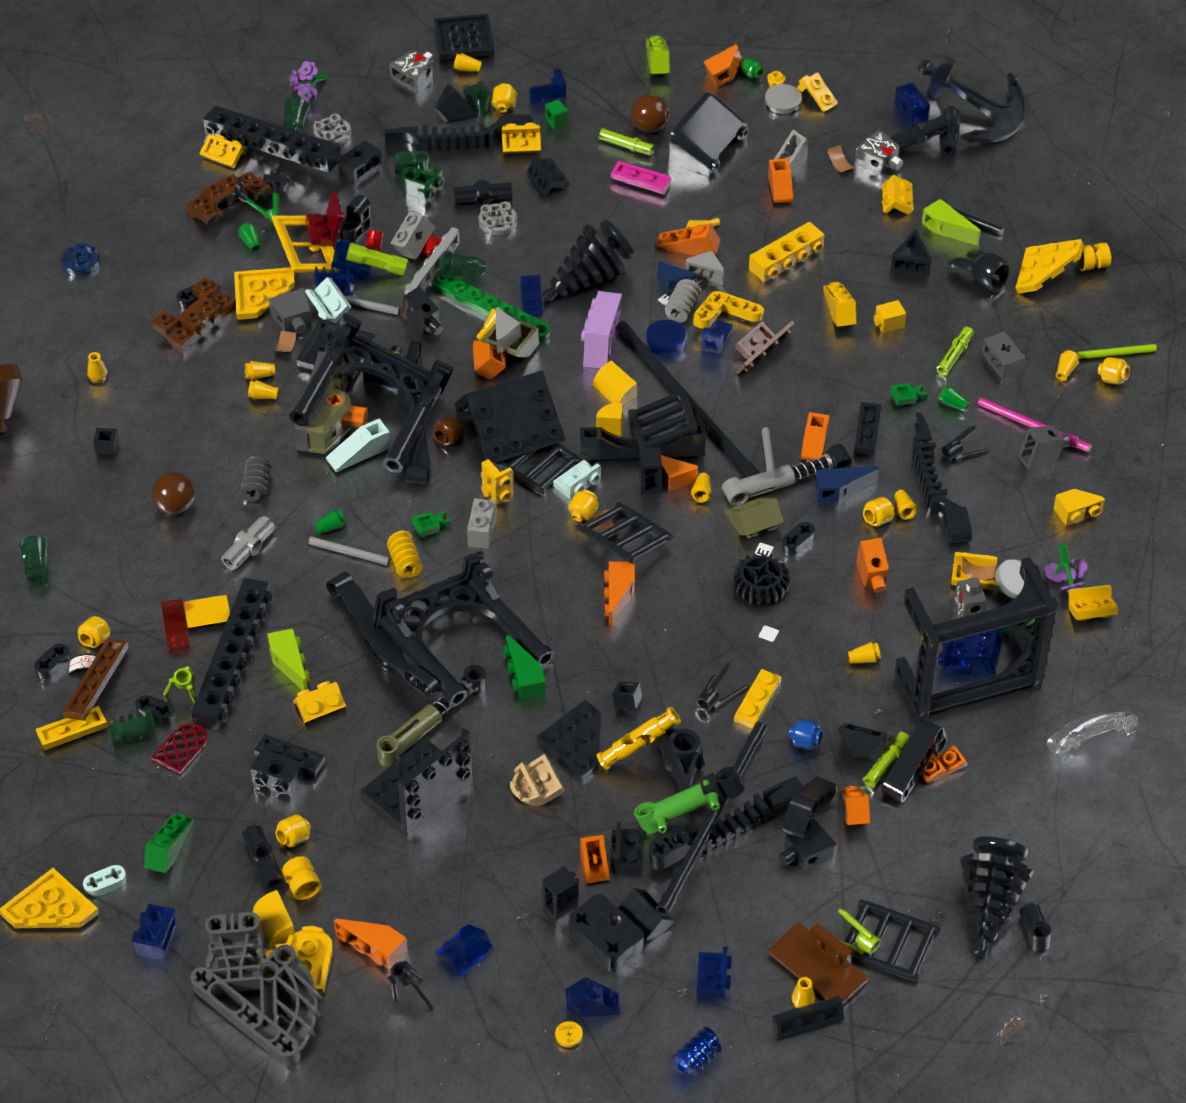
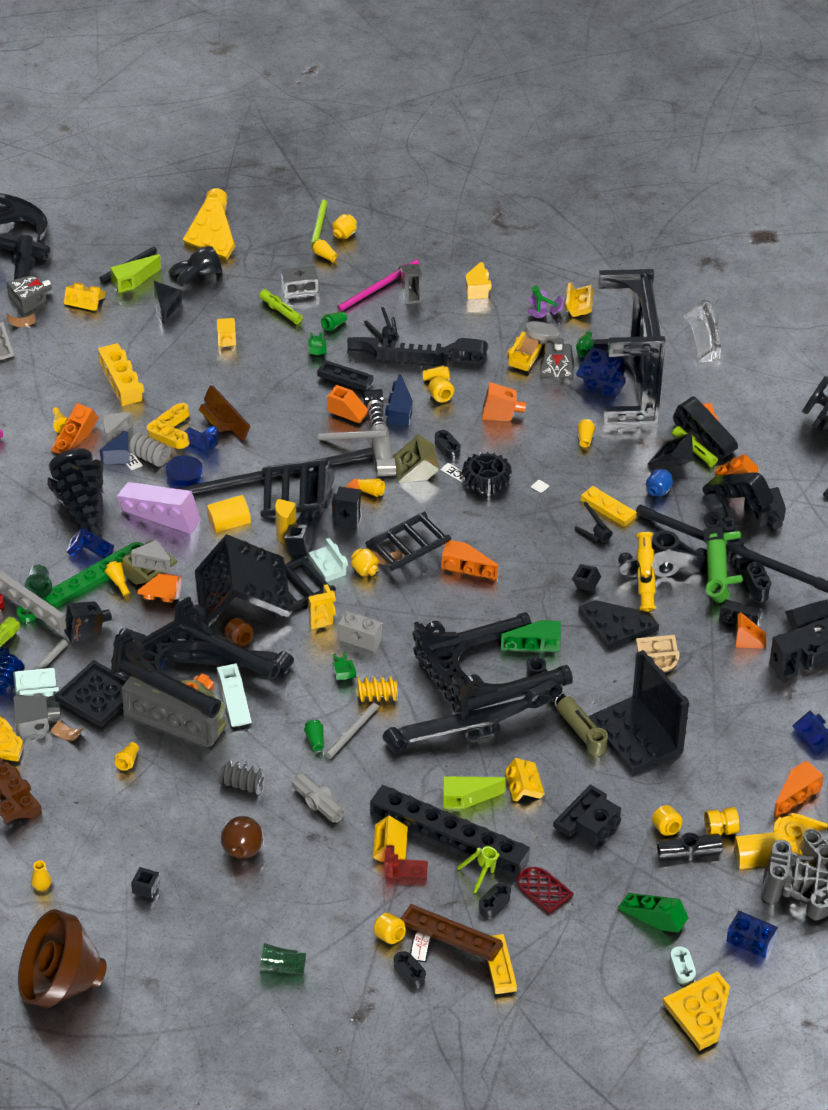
camera: 75 degrees left, 5 degrees down
clear green piece [107,709,157,747] -> none
yellow cone [245,361,275,381] -> none
orange slope [768,158,793,203] -> none
yellow slope [823,282,857,326] -> none

